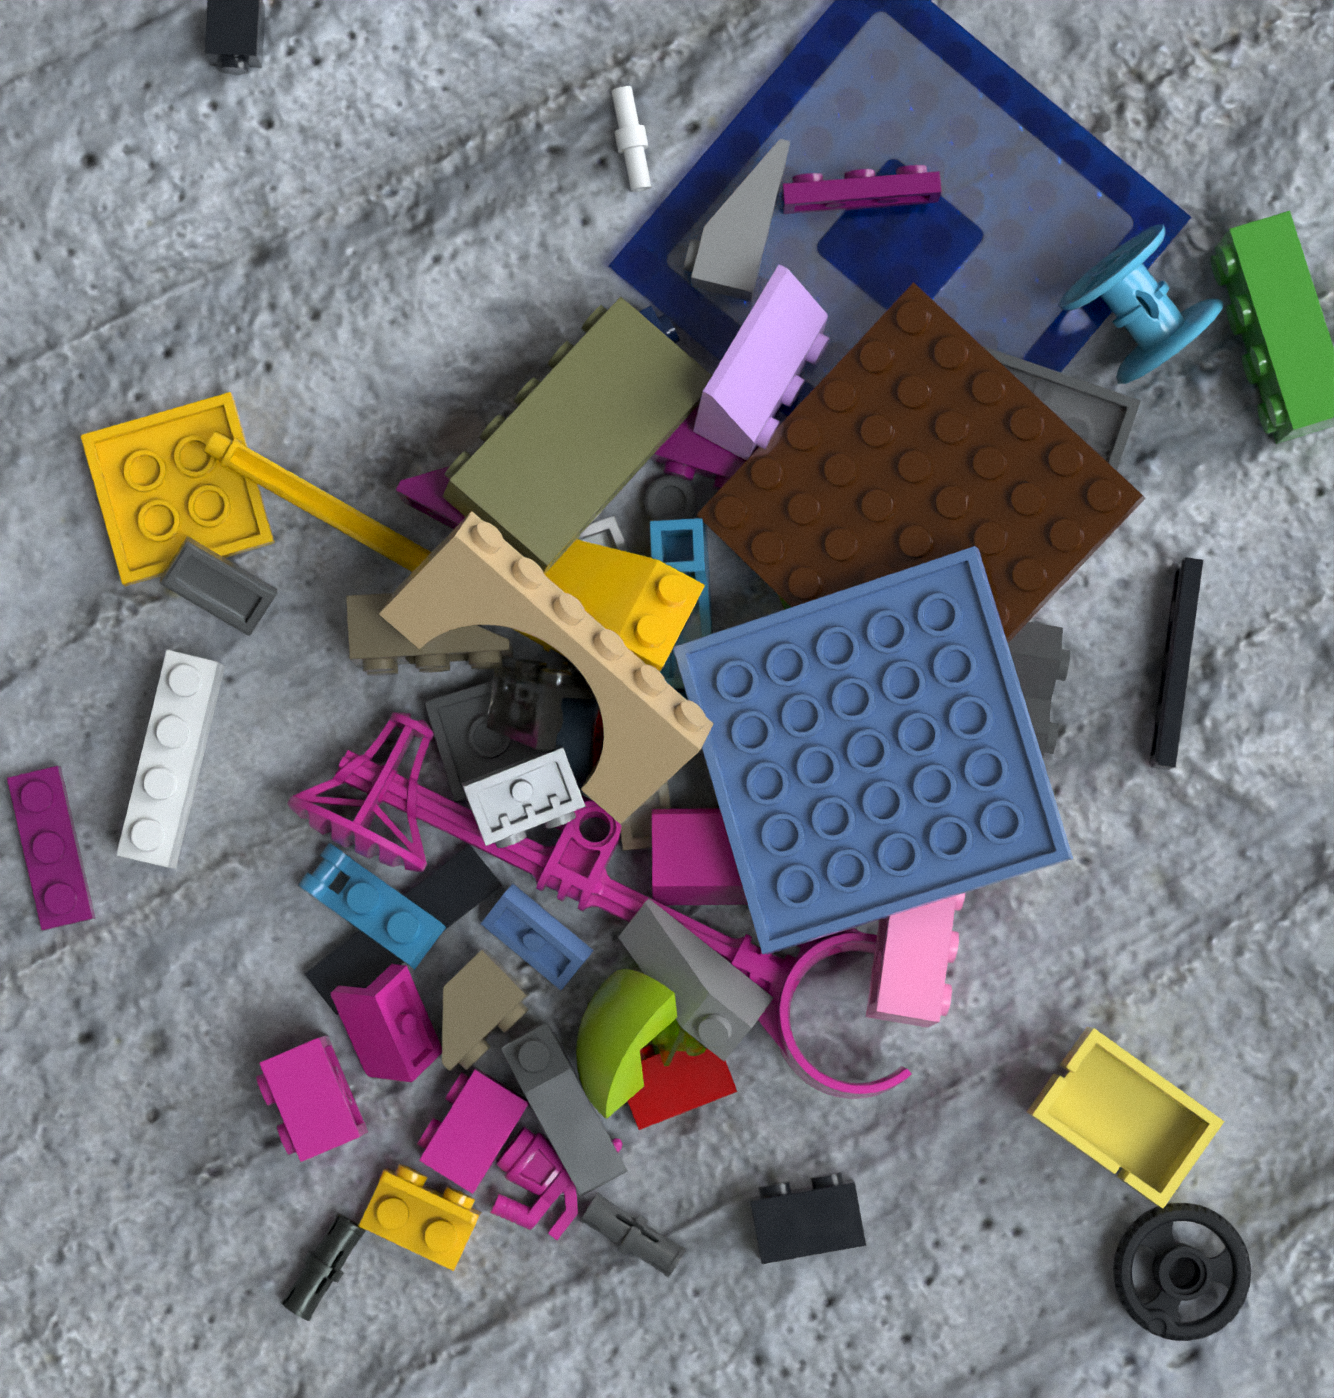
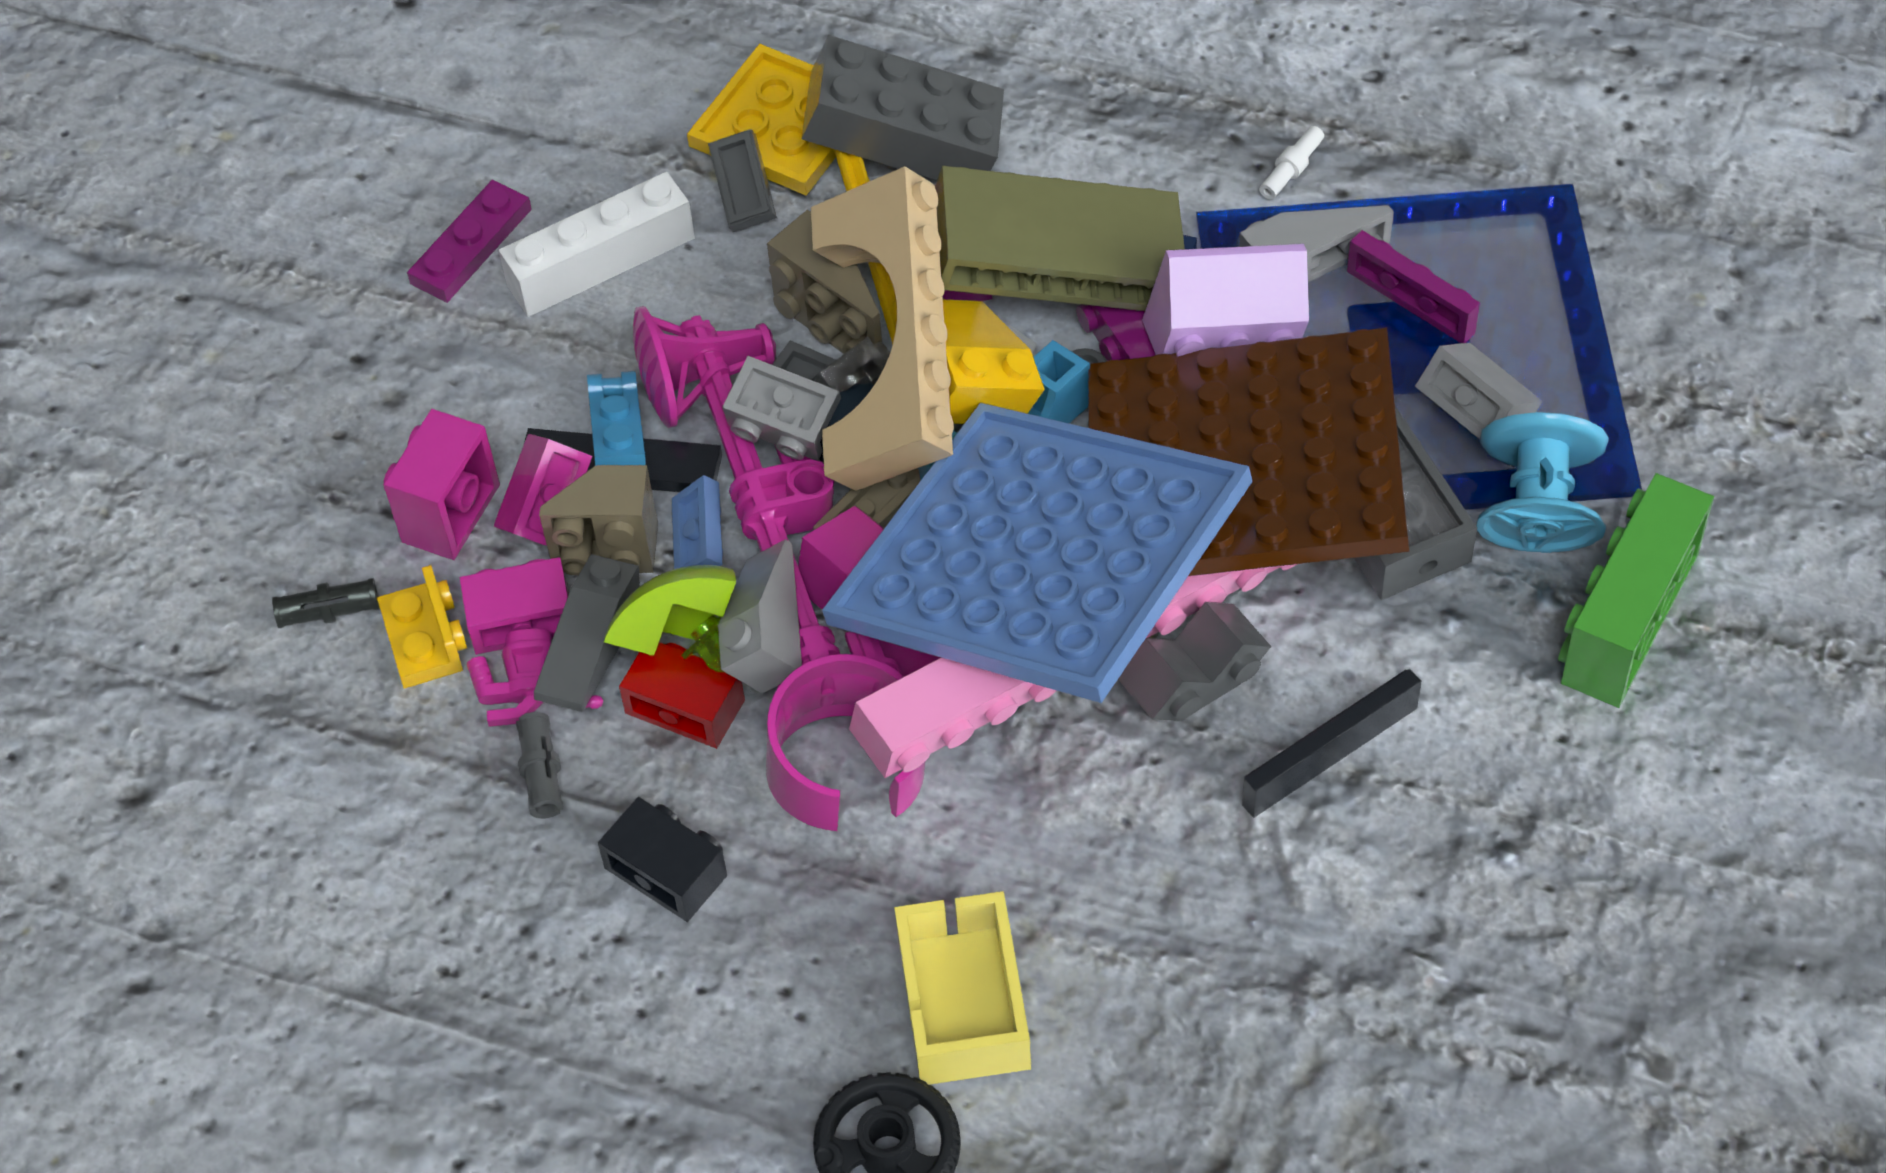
camera: 50 degrees right, 30 degrees down
none -> dark grey brick [802,35,1004,180]
none -> light grey panel [1415,343,1543,439]

